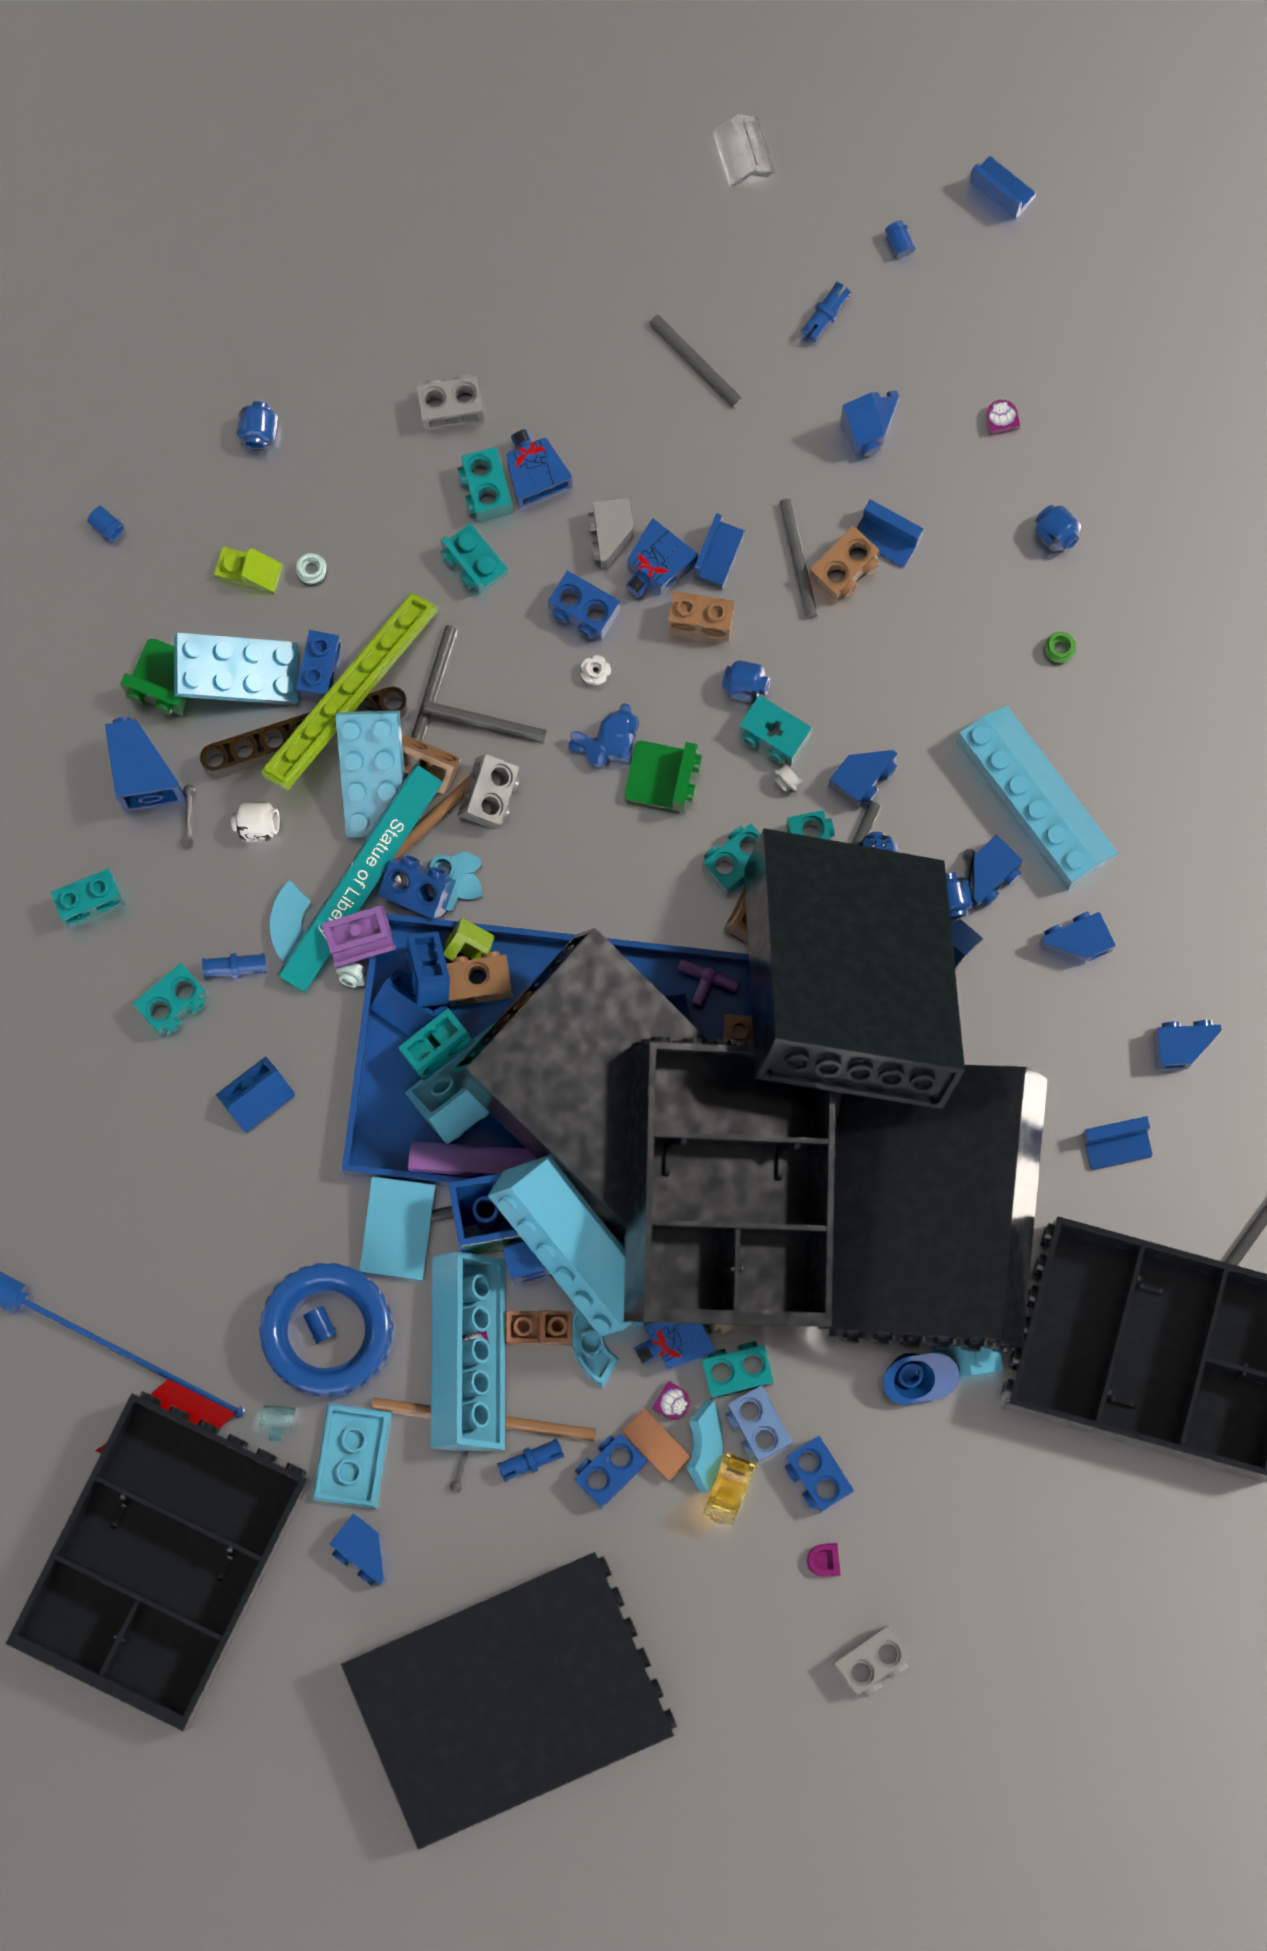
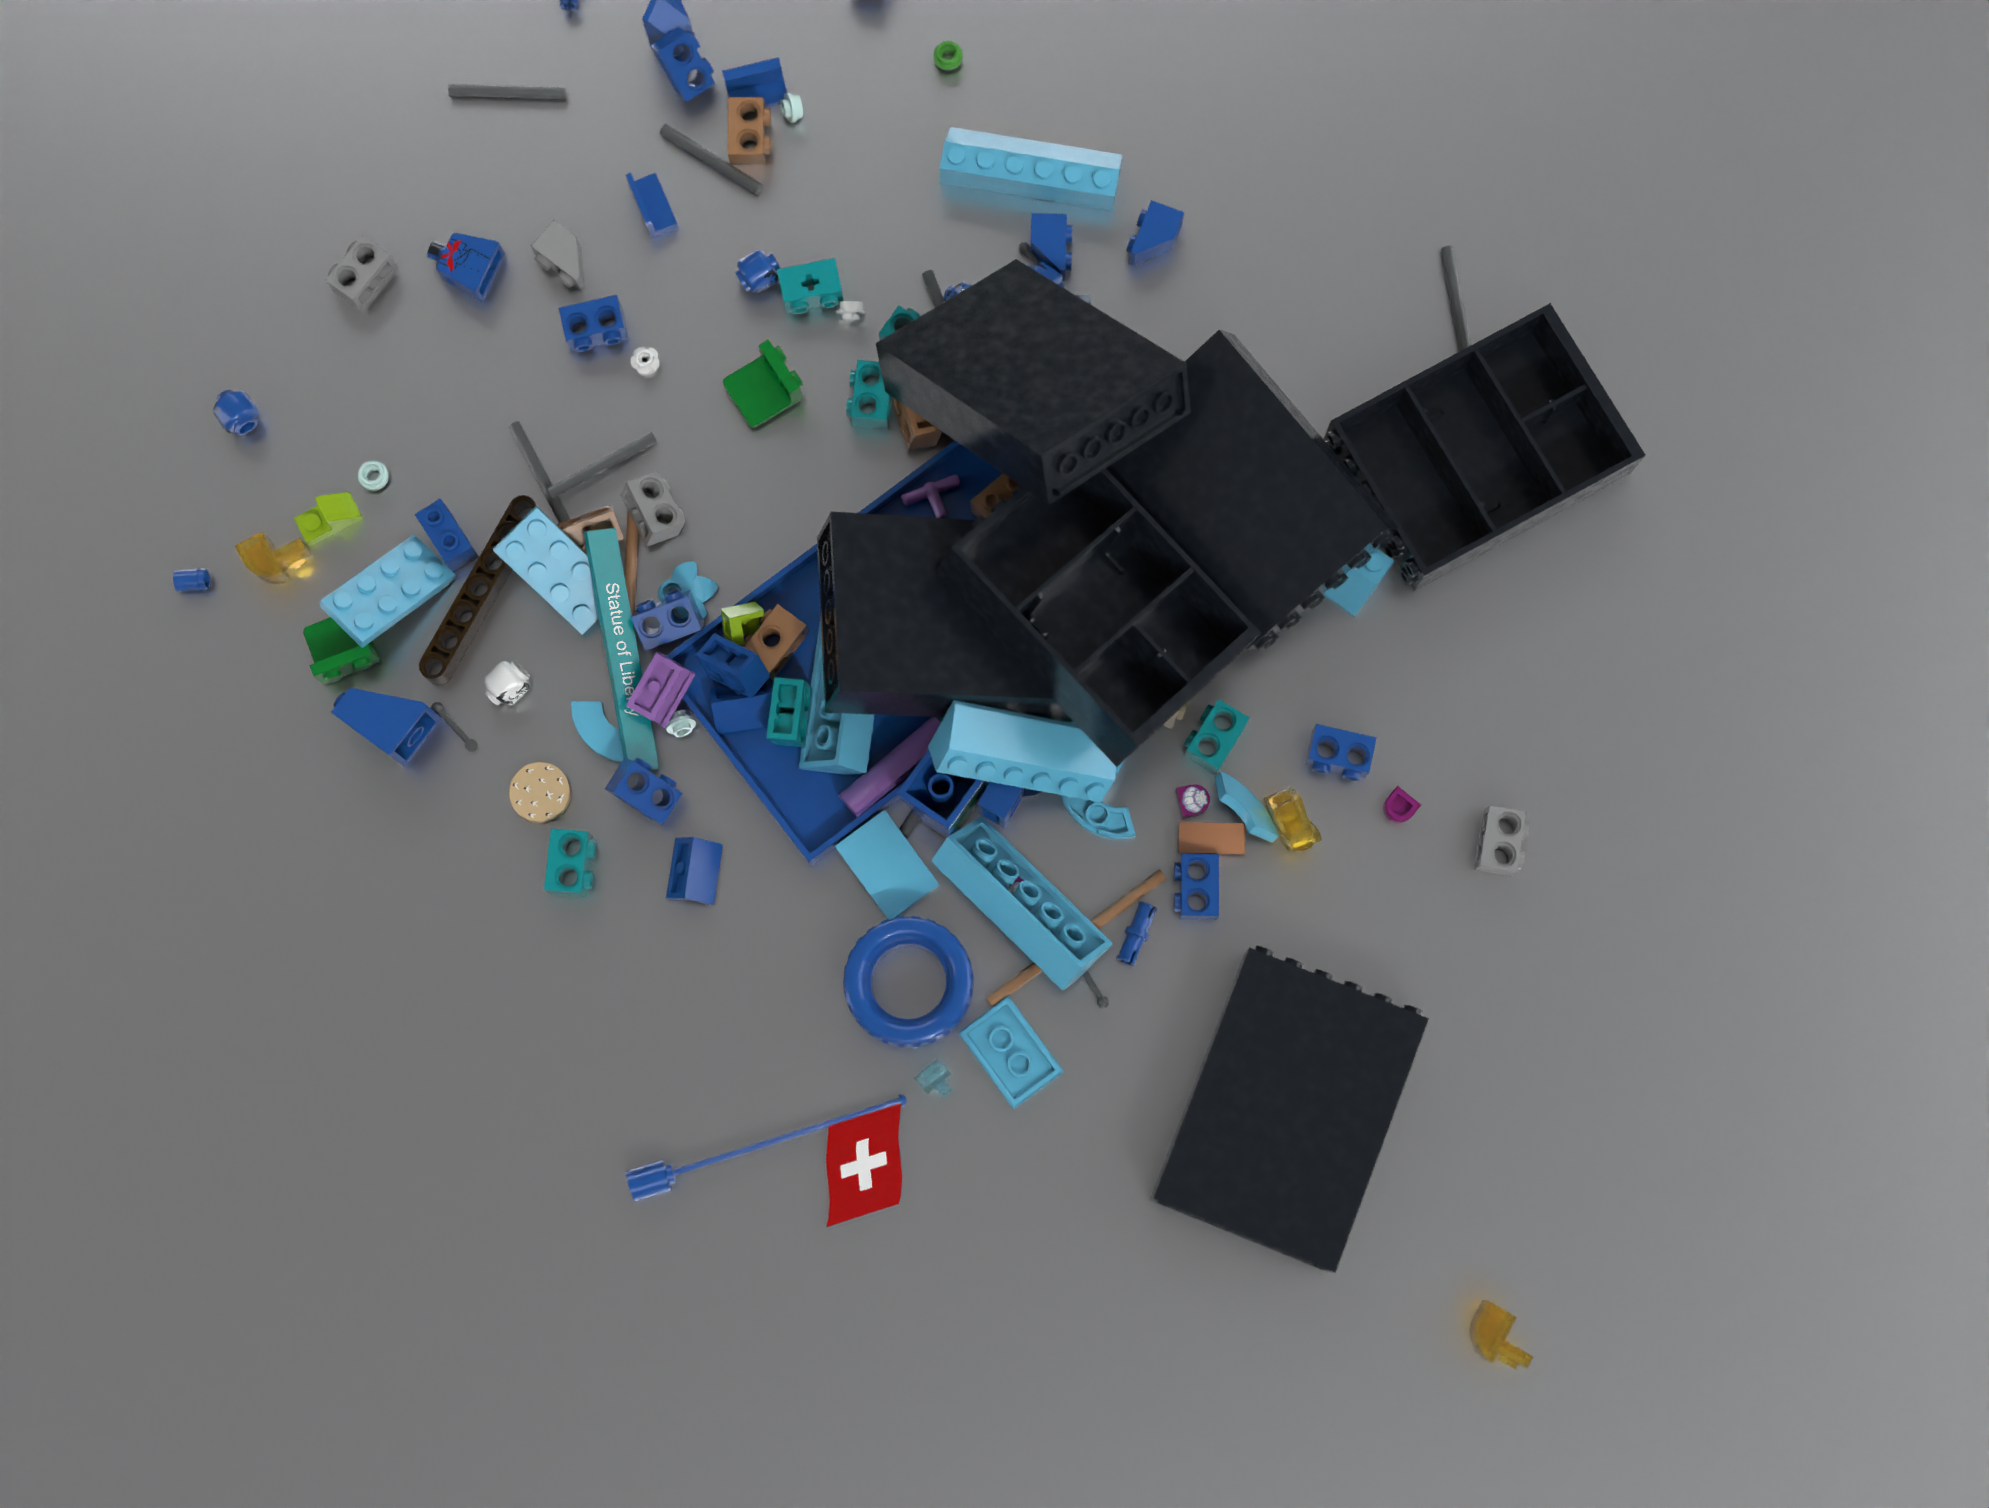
camera: 45 degrees left, 0 degrees up
black container [5,1391,311,1731] -> none
teal brick [50,868,125,928] -> none
blue pin [202,953,267,979] -> none
lime tile [261,593,437,790] -> none
blue piece [303,1306,337,1345] -> none
blue slope [329,1513,386,1586] -> none
teal bracket [440,523,509,595] -> none
teal brick [457,447,513,522] -> none
nougat slope [505,1310,572,1344] -> none
blue animal [569,703,639,769] -> none
blue torso [625,518,698,597] -> none
blue torso [634,1322,716,1368] -> none
medium nougat brick [668,591,735,641] -> none
medium blue brick [725,1386,793,1463] -> none
blue slope [828,750,898,809] -> none
blue piece [883,1352,960,1405] -> none
blue panel [1082,1116,1153,1170] -> none
blue slope [1154,1020,1222,1070] -> none
none -> clear yellow brick [235,532,313,584]
none -> tan tile [509,762,572,824]
none -> blue brick [605,757,683,825]
none -> blue brick [650,27,715,102]
none -> light aqua plate [780,93,803,123]

